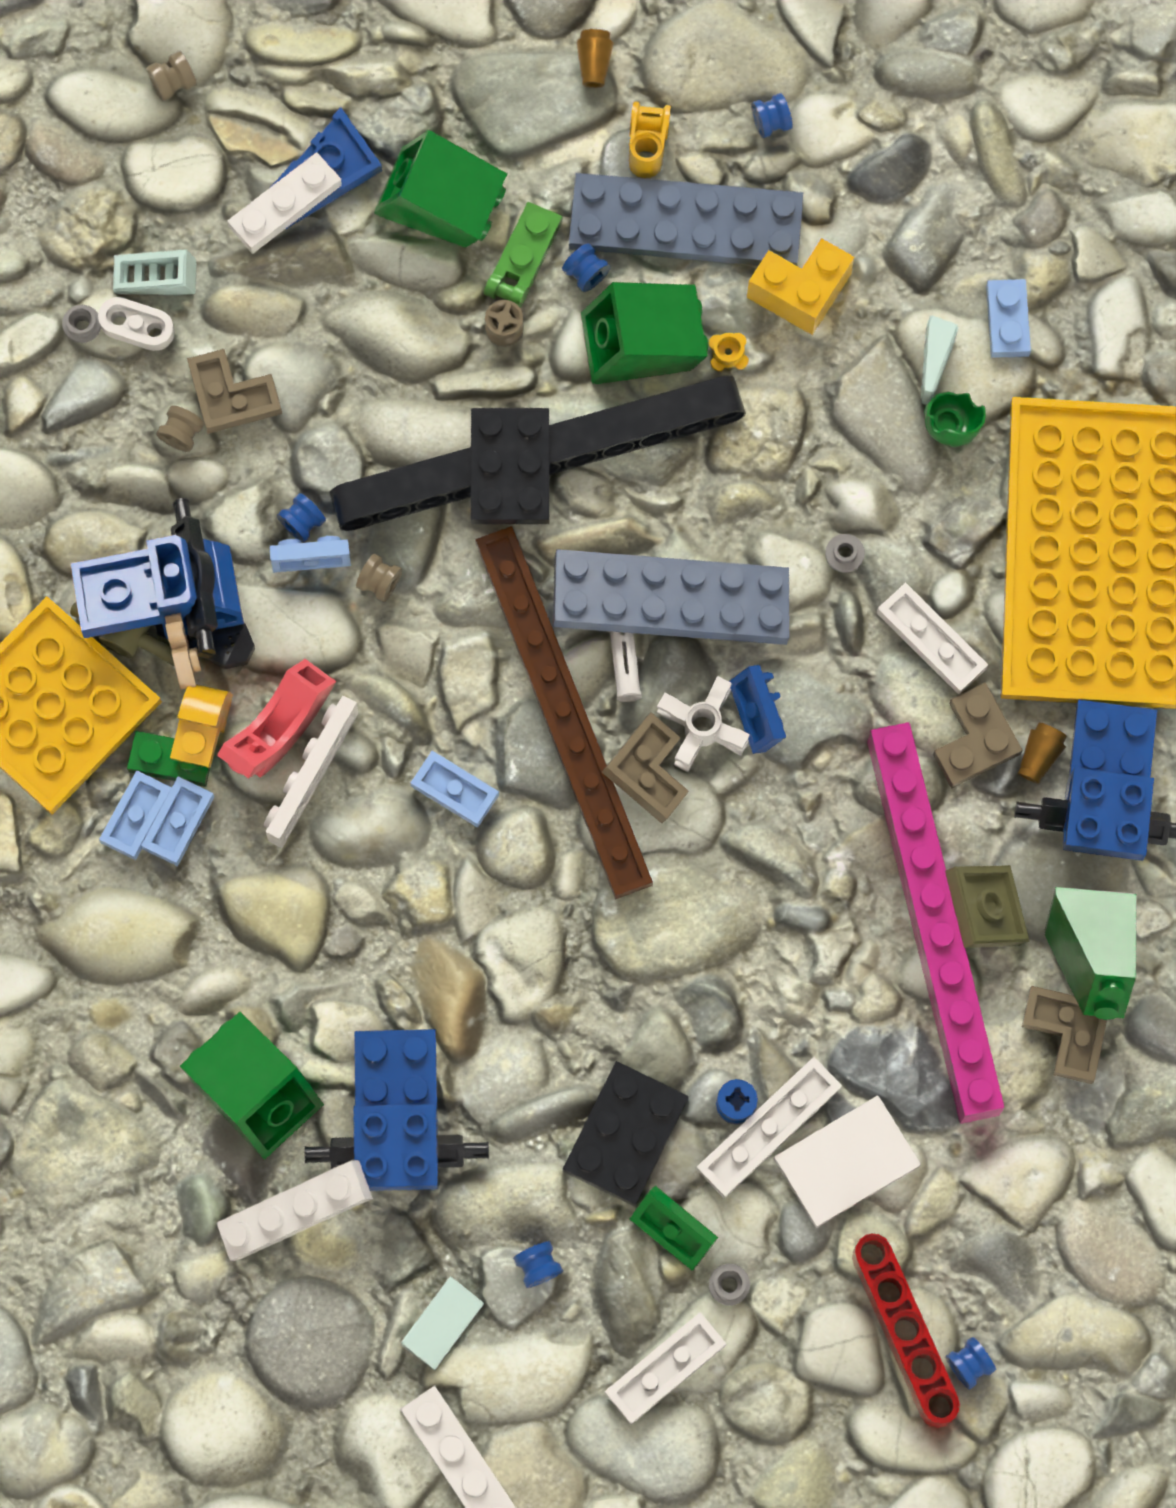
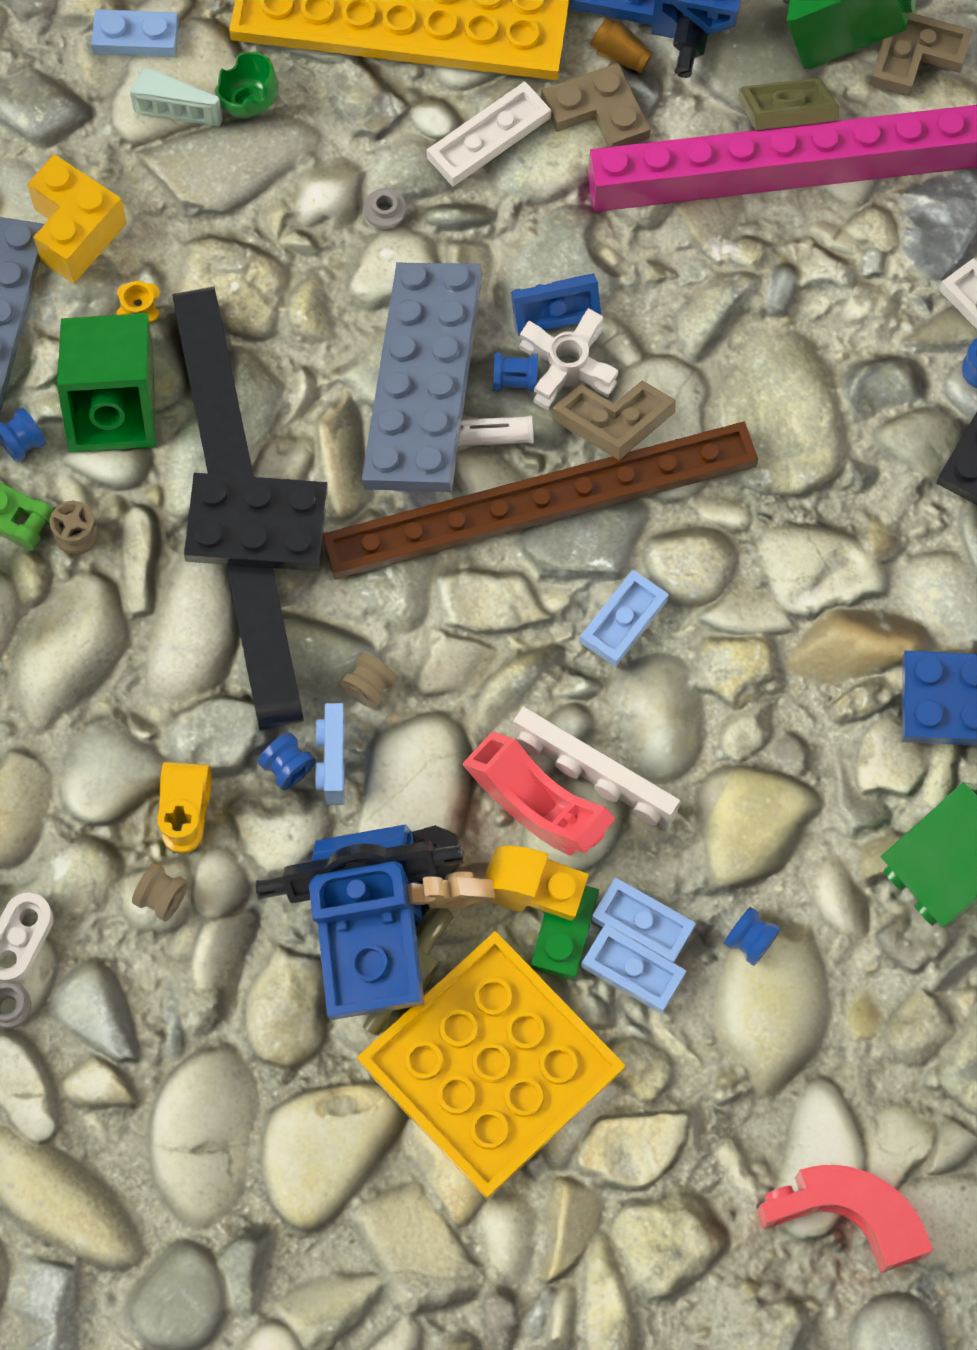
camera: 85 degrees left, 5 degrees down
dark tan plate [187,349,282,434] -> none
none -> yellow piece [157,761,212,854]
none -> blue bush [493,352,538,393]
none -> blue wheel [724,907,781,966]

